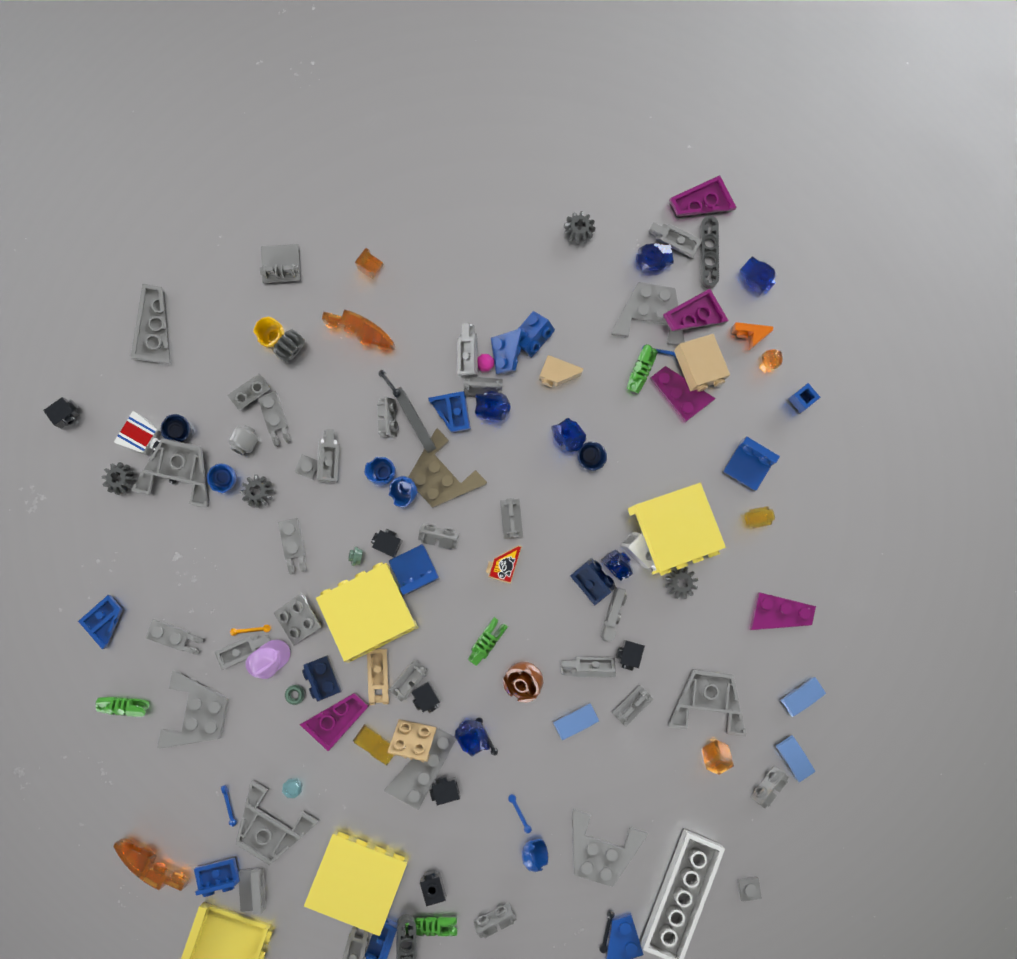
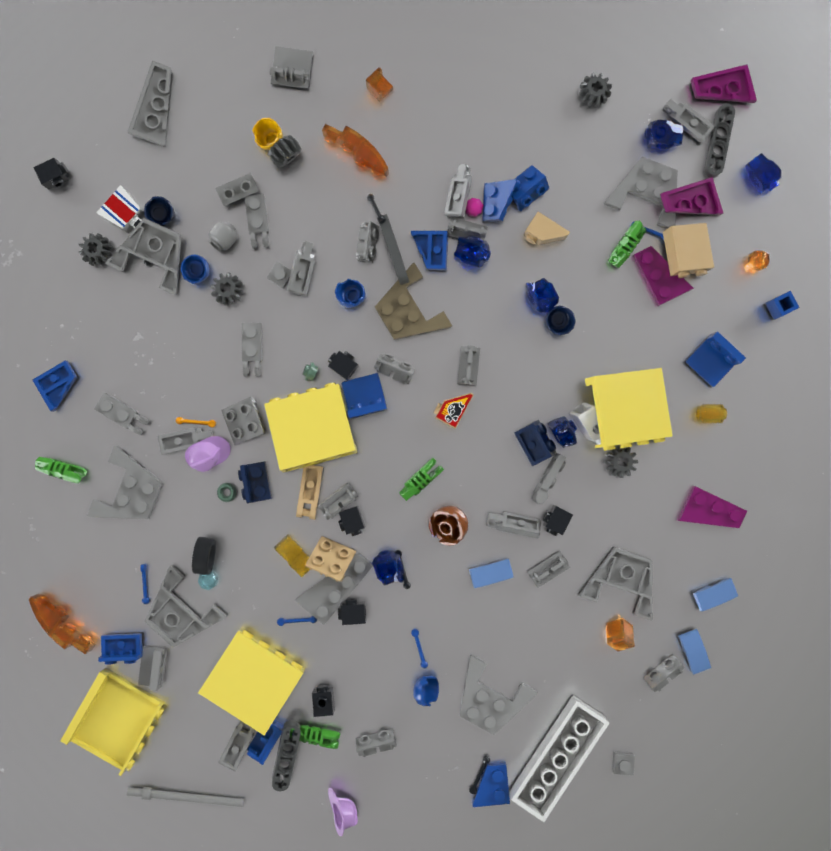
camera: 15 degrees right, 5 degrees up
magenta wing [299,693,369,751] -> none
blue hair [389,476,418,508] -> none
orange slope [731,322,773,350] -> none
none -> black tyre [192,537,216,575]
none -> blue hinge [277,616,317,626]

